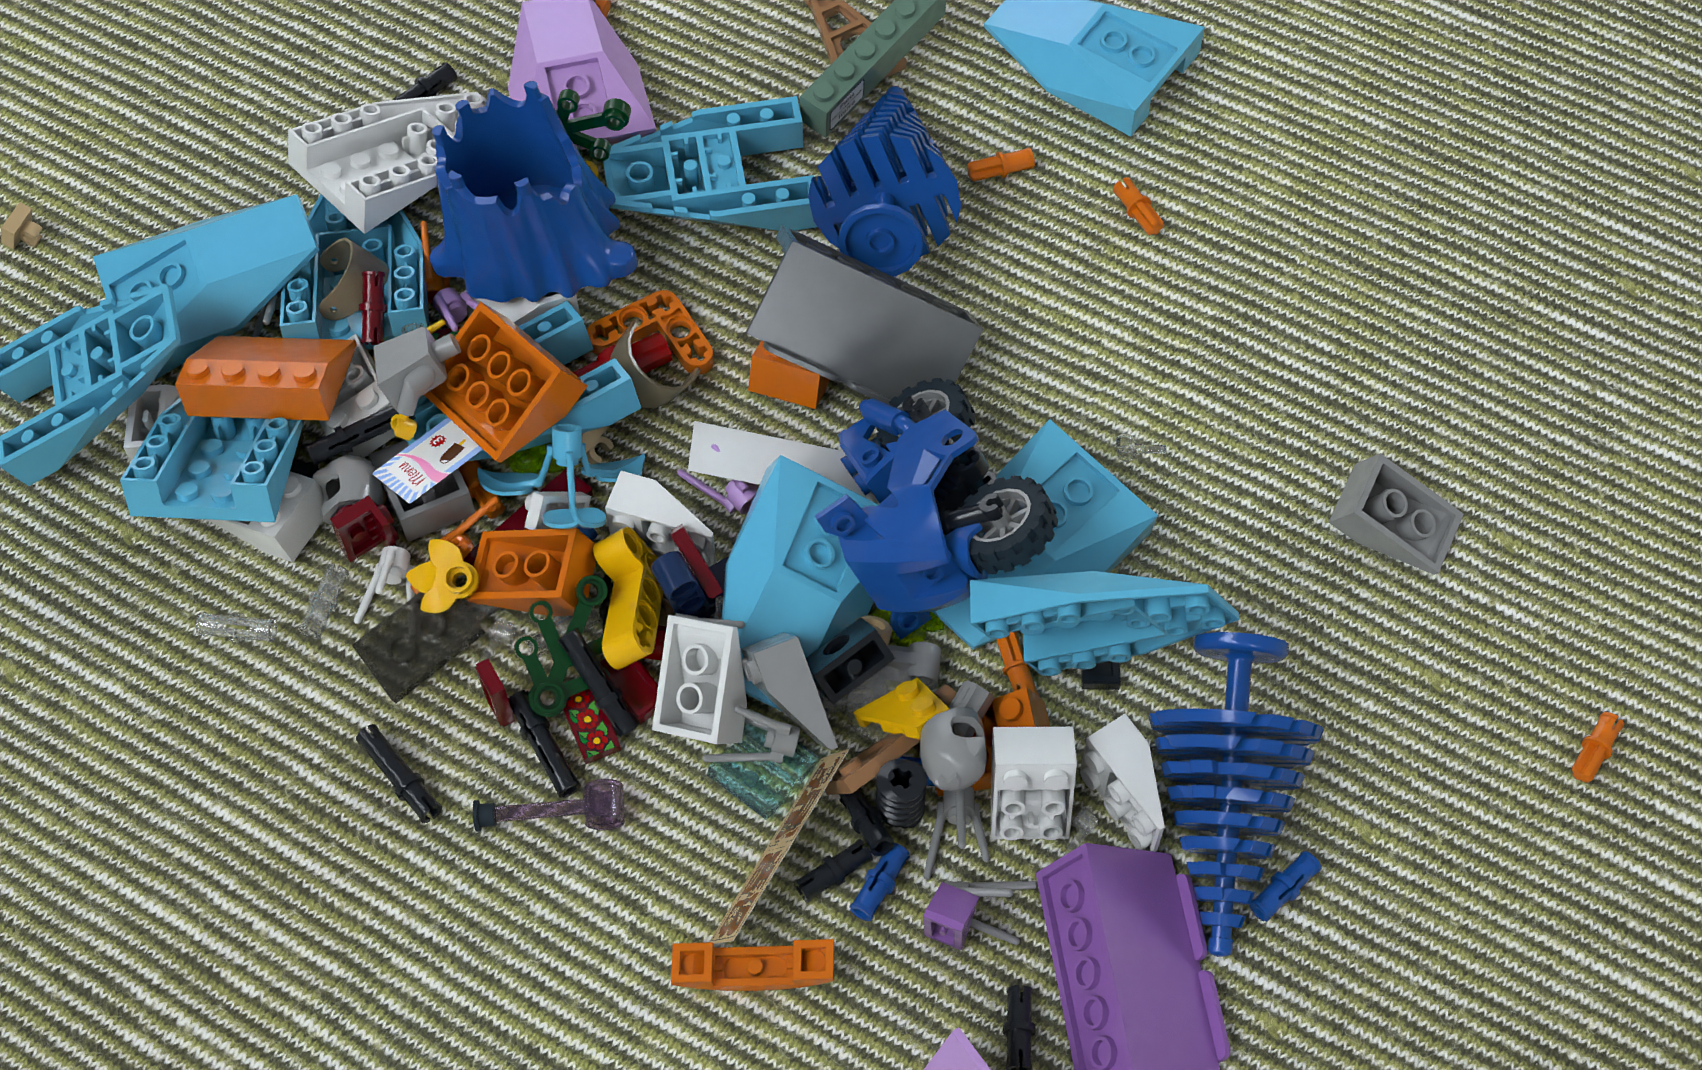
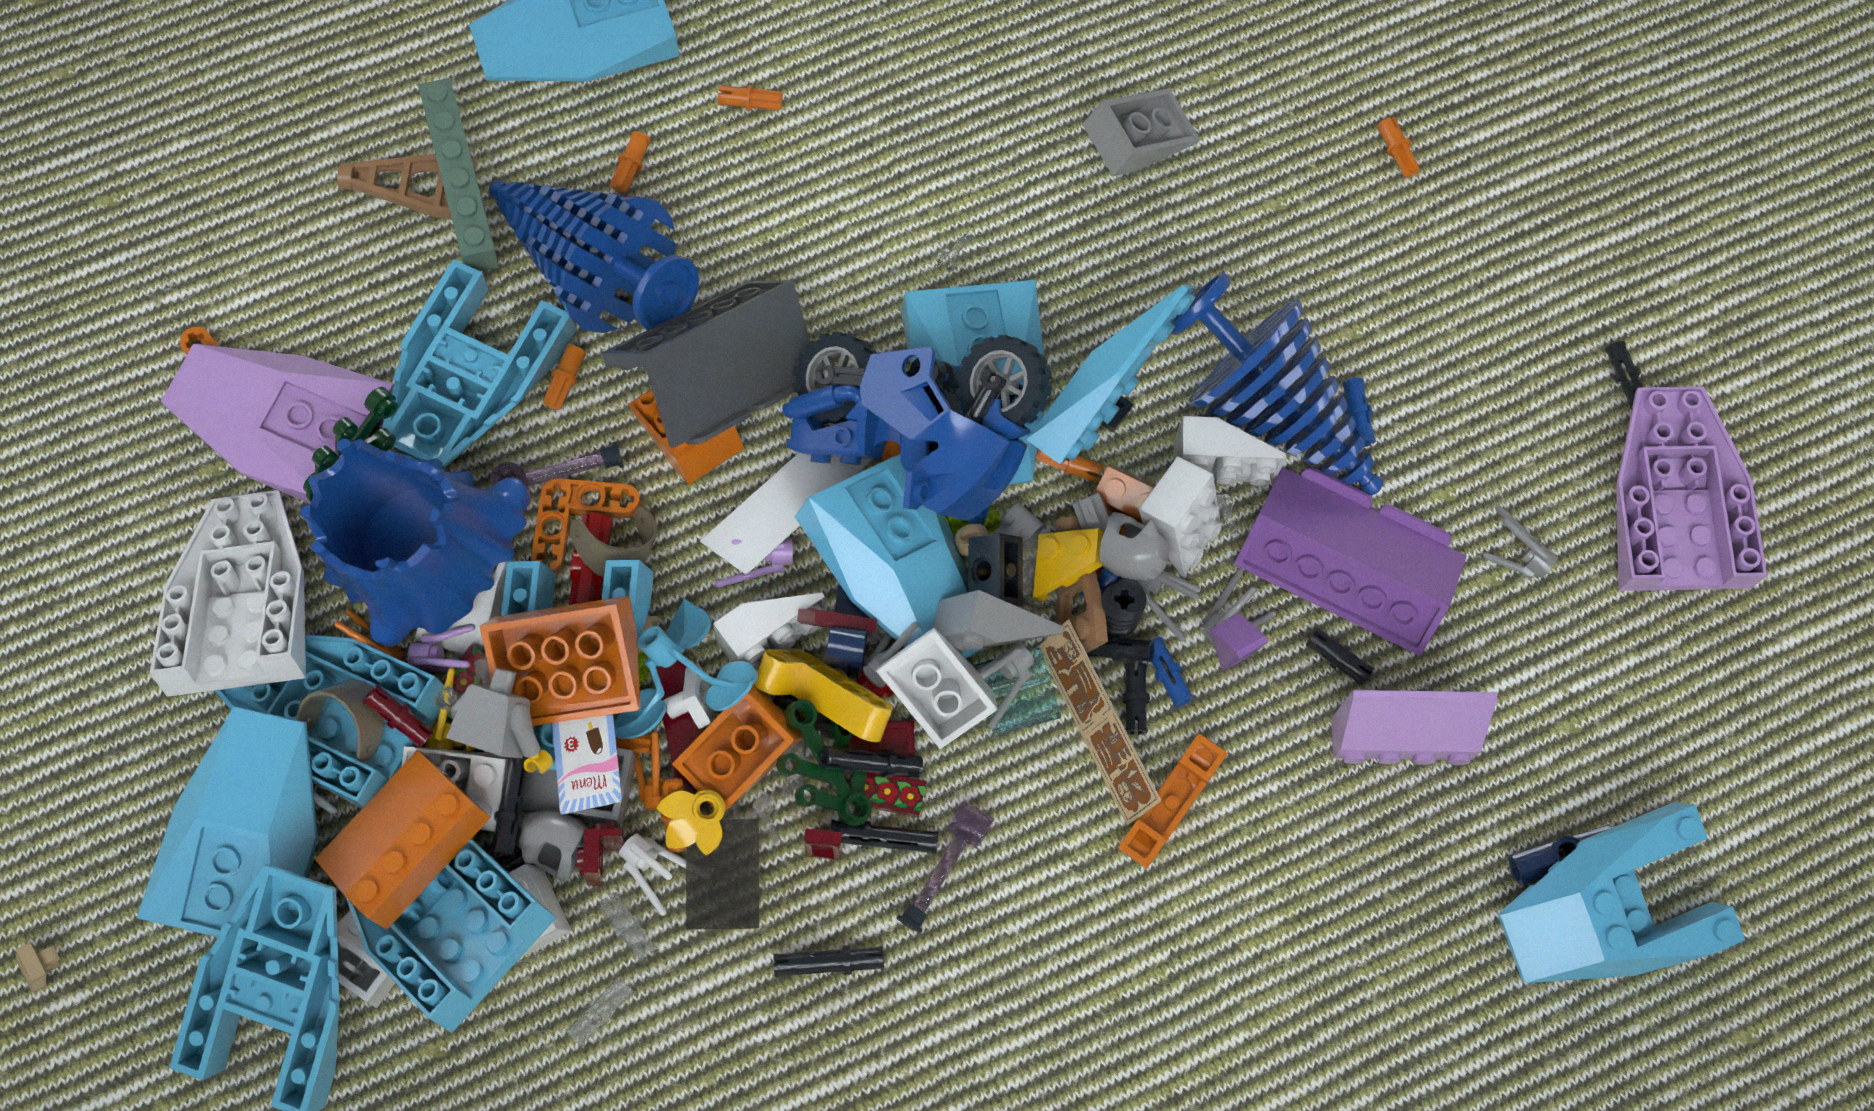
camera: 60 degrees left, 10 degrees up
black pin [393,62,457,100] -> none
none -> clear purple piece [491,442,623,490]
none -> orange axle [543,344,586,410]

